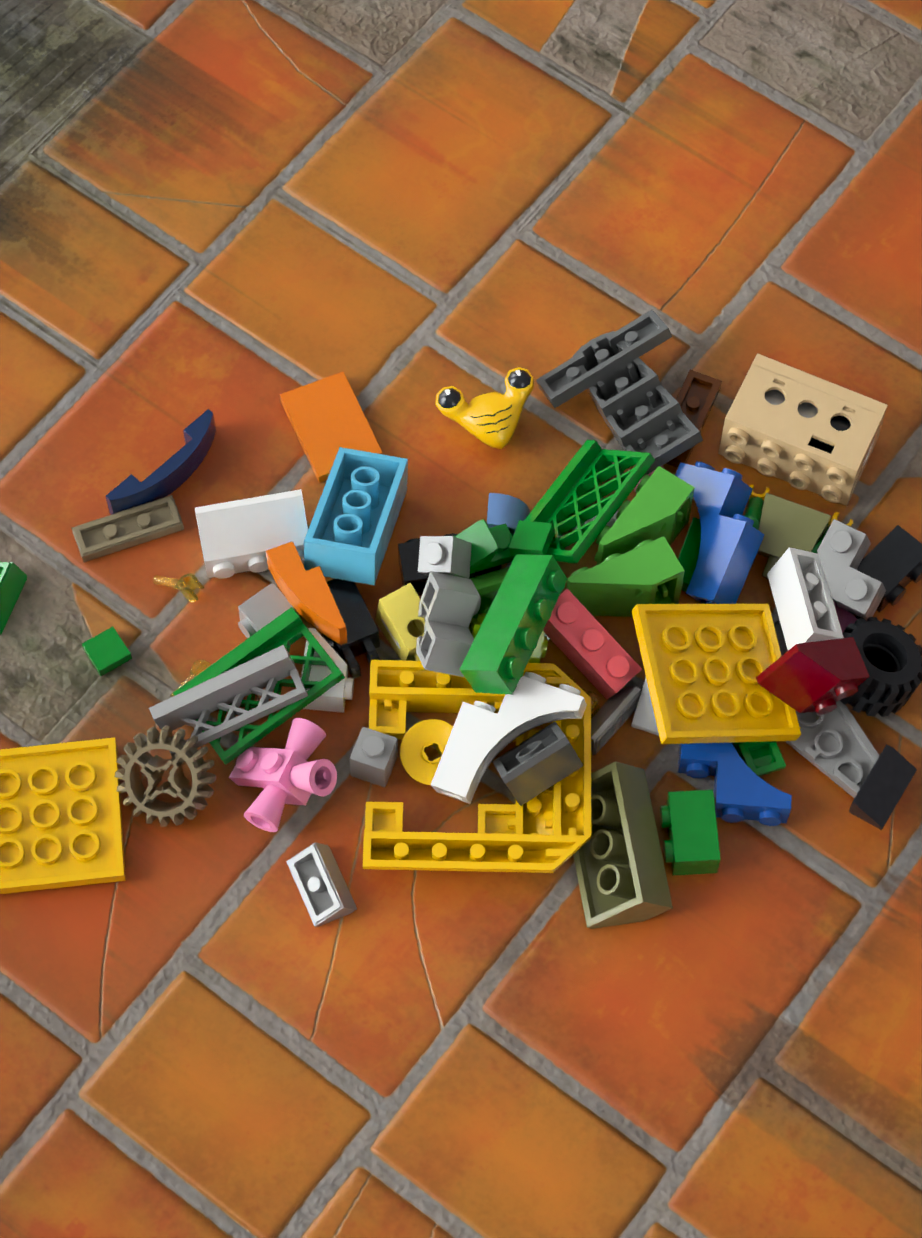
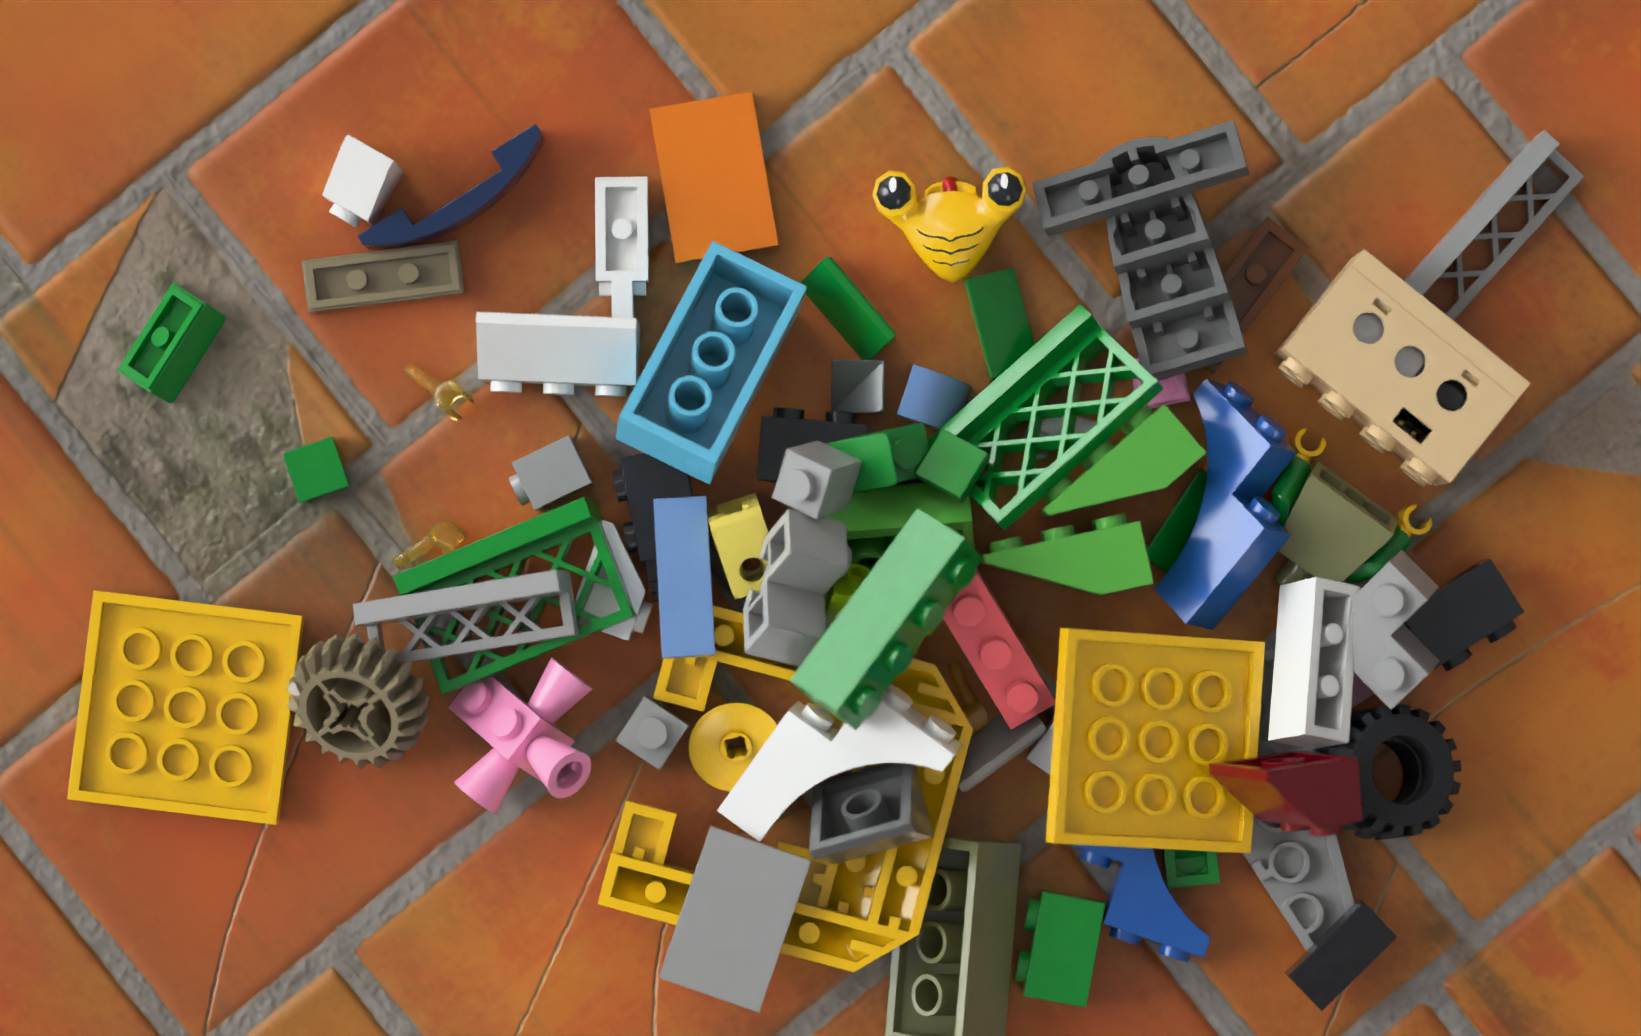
camera: 15 degrees right, 25 degrees up
orange slope [266,541,347,645] -> none
light grey slope [286,842,357,927] -> none
none -> white slope [322,134,404,227]
none -> white hinge [595,177,649,318]
none -> medium blue tile [653,496,715,659]
none -> light grey tile [658,826,811,1012]
none -> green slope [801,256,896,360]
none -> dark grey slope [831,359,885,415]
none -> green slope [963,268,1034,382]
none -> light grey fence [1404,130,1584,321]

